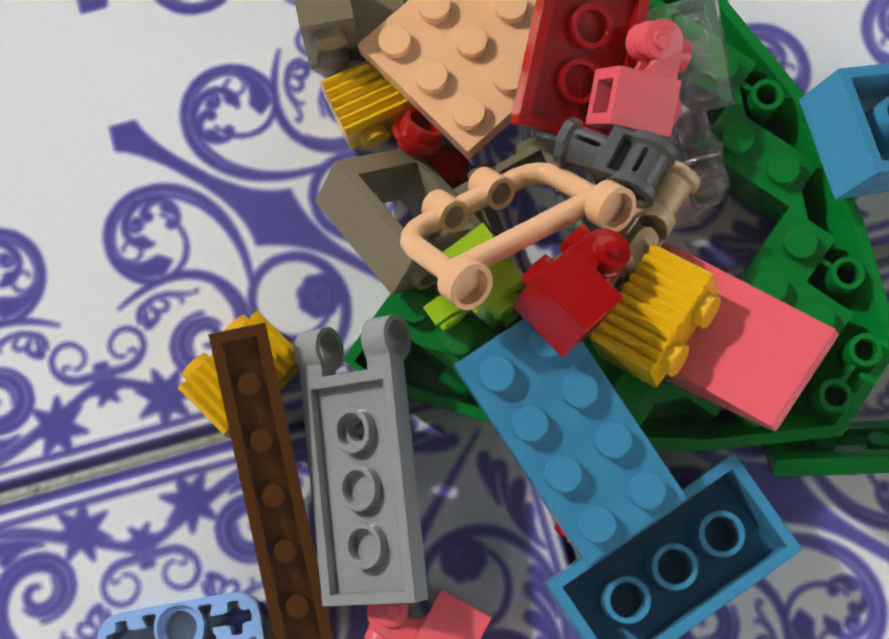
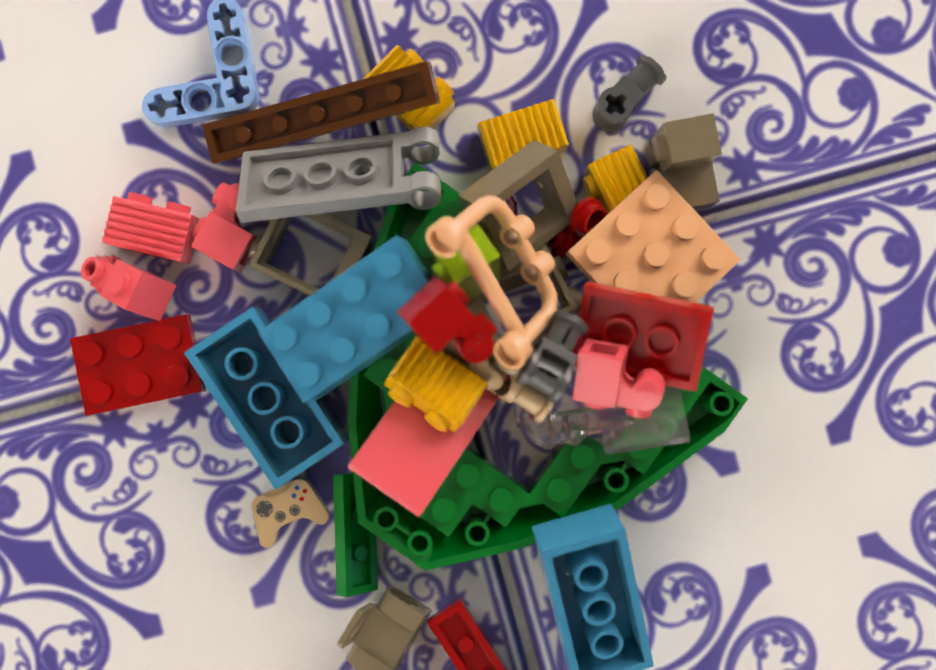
camera: 90 degrees right, 10 degrees up
none -> dark tan window [248,213,375,296]
none -> tan piece [252,477,331,548]
none -> yellow brick [477,99,569,171]
none -> dark grey connector [592,54,667,132]

